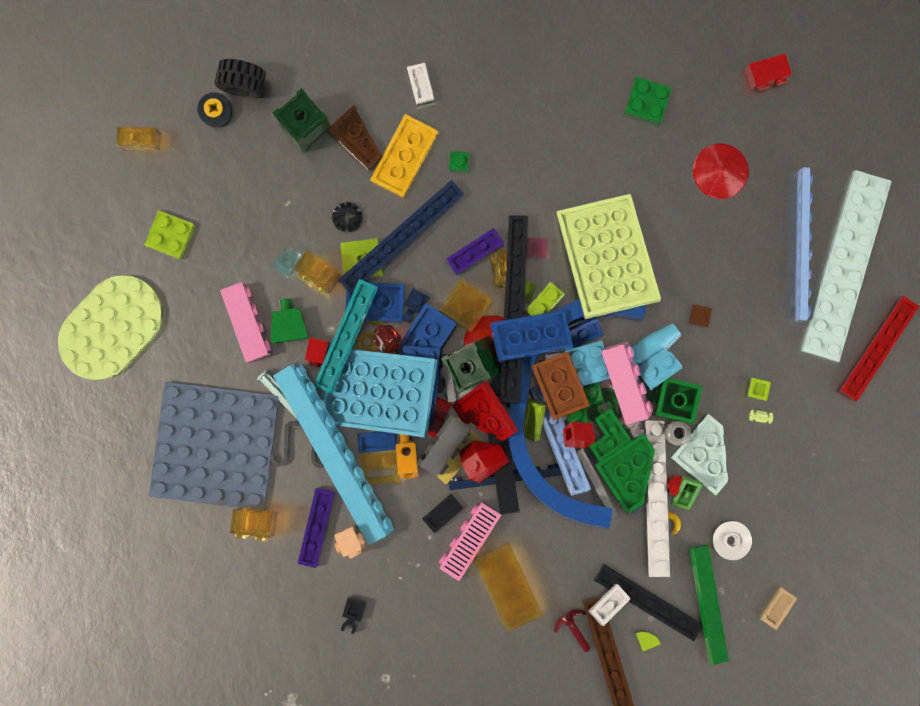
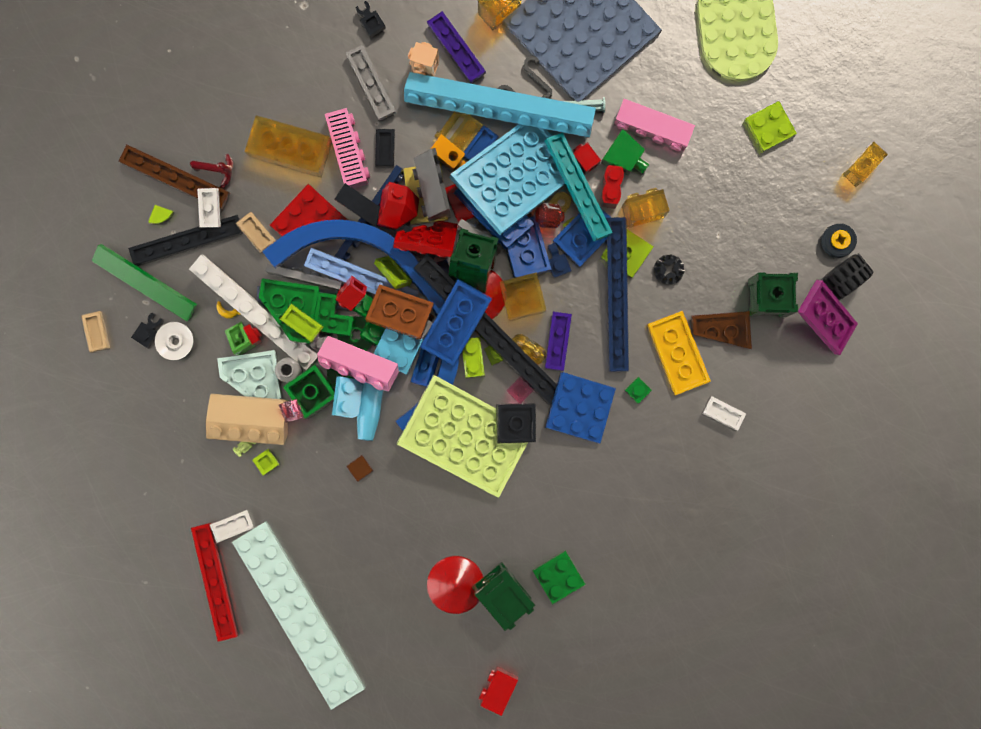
camera: 130 degrees right, 0 degrees up
clear light blue brick [271,247,302,279] -> none
light blue plate [795,167,813,322] -> none
none -> black plate [131,313,164,349]
none -> tan slope [206,394,288,445]
none -> white plate [210,510,254,543]
none -> tan plate [236,212,275,254]
none -> red plate [270,184,348,236]
none -> clear pink plate [279,399,304,423]
none -> lime tile [280,304,323,343]
none -> light grey plate [346,45,396,121]
none -> dark green container [472,562,535,631]
none -> black tile [496,403,536,443]
none -> blue plate [545,372,616,443]
none -> red brick [600,165,624,209]
none -> magenta plate [798,280,858,355]

